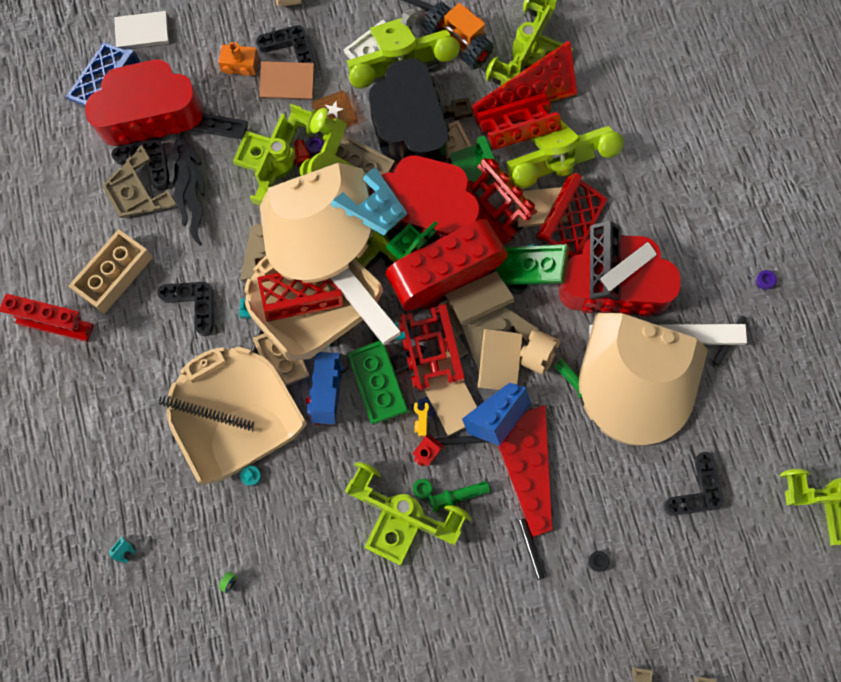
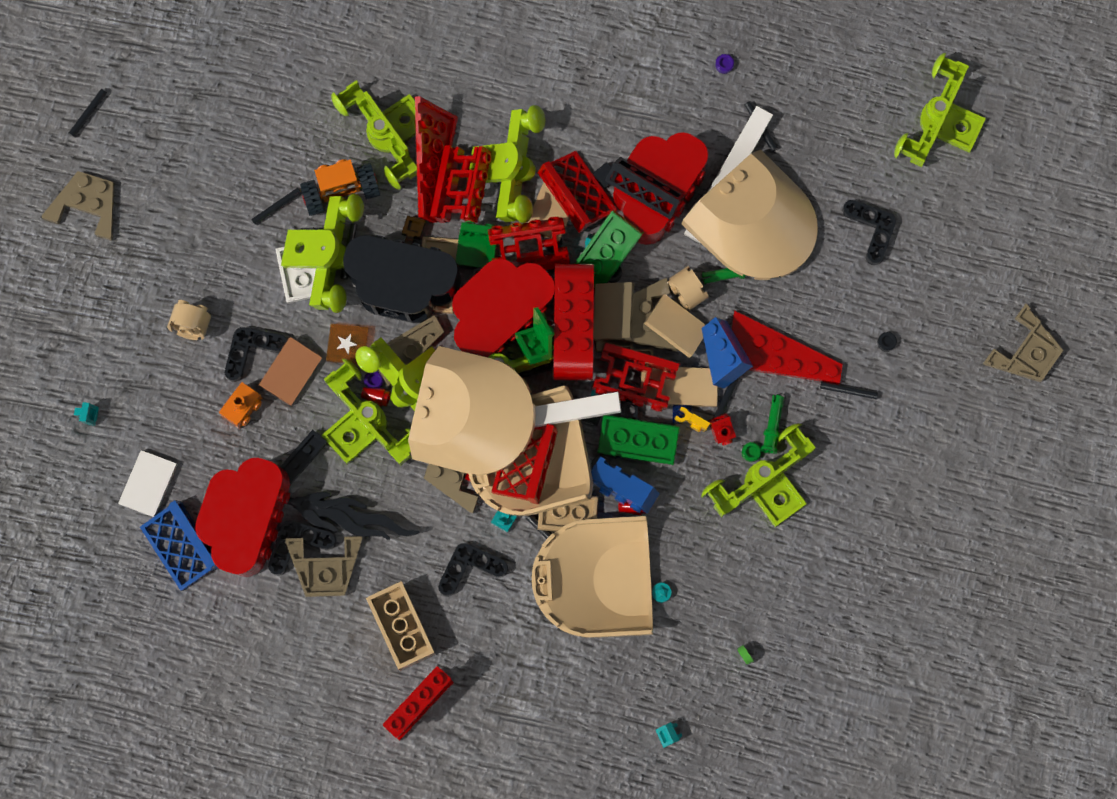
camera: 65 degrees left, 5 degrees up
black piece [159,395,255,432] -> none
medium azure wing [330,167,407,235] -> none
light grey hinge [400,7,428,26] -> none
white sticker [601,242,656,291] -> none

